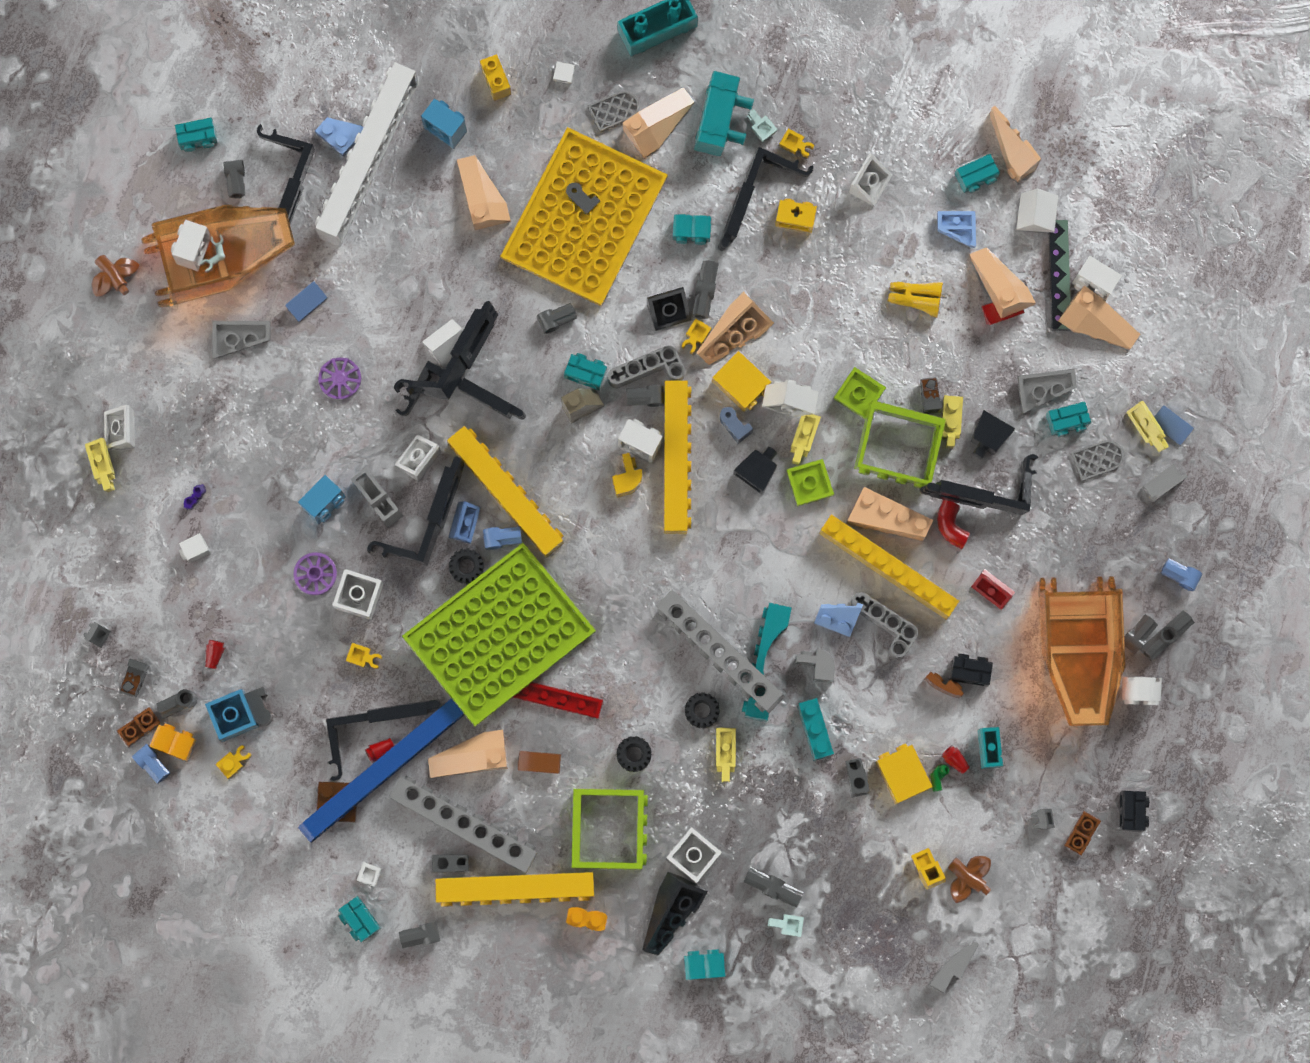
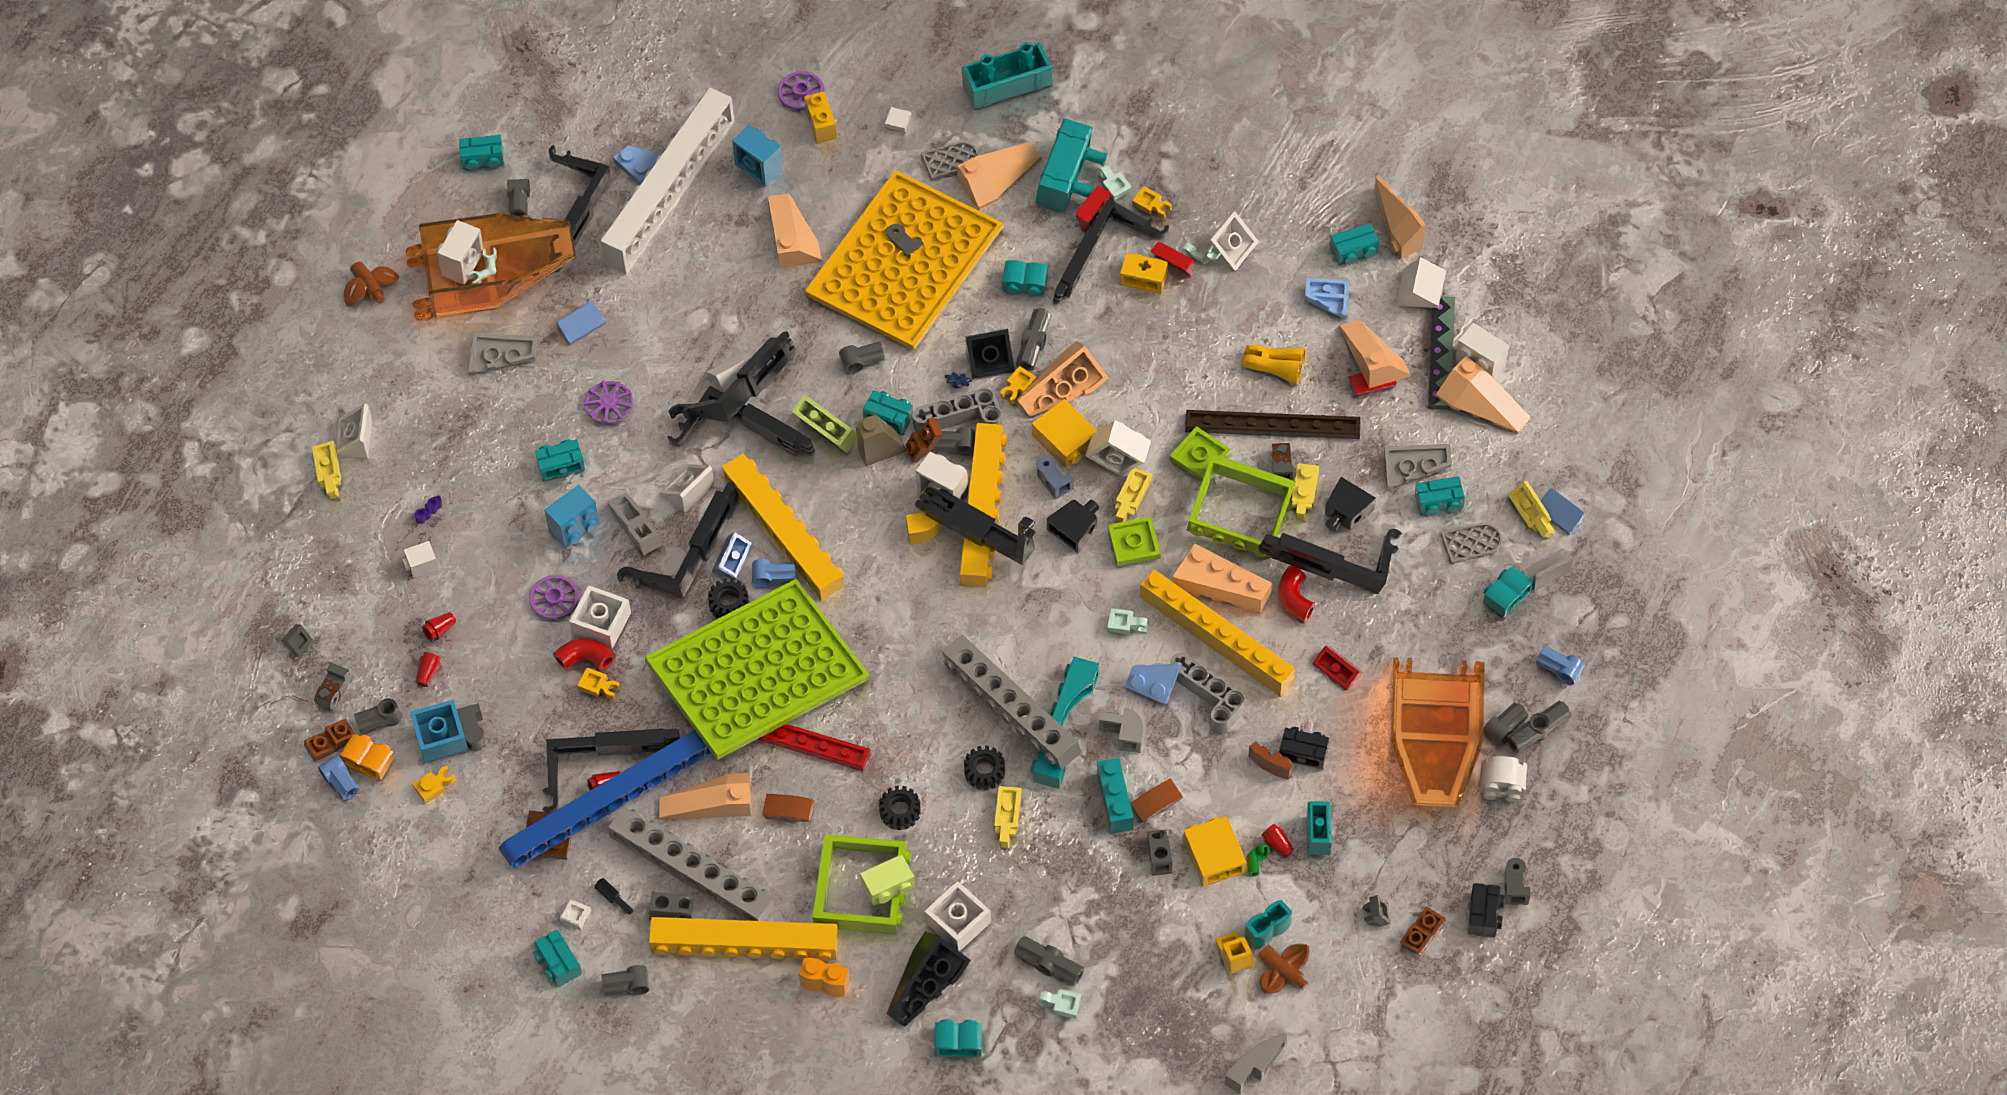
camera: 10 degrees right, 20 degrees down
none -> red cone [422,612,456,641]
none -> teal brick [535,439,585,481]
none -> red cylinder [553,638,616,671]
none -> black axle [594,878,633,915]
none -> medium lavender wheel [778,71,824,112]
none -> yellowish green brick [791,394,857,454]
none -> yellowish green brick [860,854,915,906]
none -> dark orange slope [905,418,943,463]
none -> black hinge [915,487,1036,566]
none -> dark blue plant [944,372,972,388]
none -> red slope [1076,185,1111,232]
none -> light aqua plate [1107,608,1148,635]
none -> dark orange slope [1131,778,1184,823]
none -> red slope [1151,241,1194,276]
none -> light aqua arm [1182,243,1221,264]
none -> dark brown tile [1185,410,1360,439]
none -> teal brick [1245,900,1292,949]
none -> teal brick [1483,566,1534,617]
none -> dark grey leg [1504,858,1530,905]

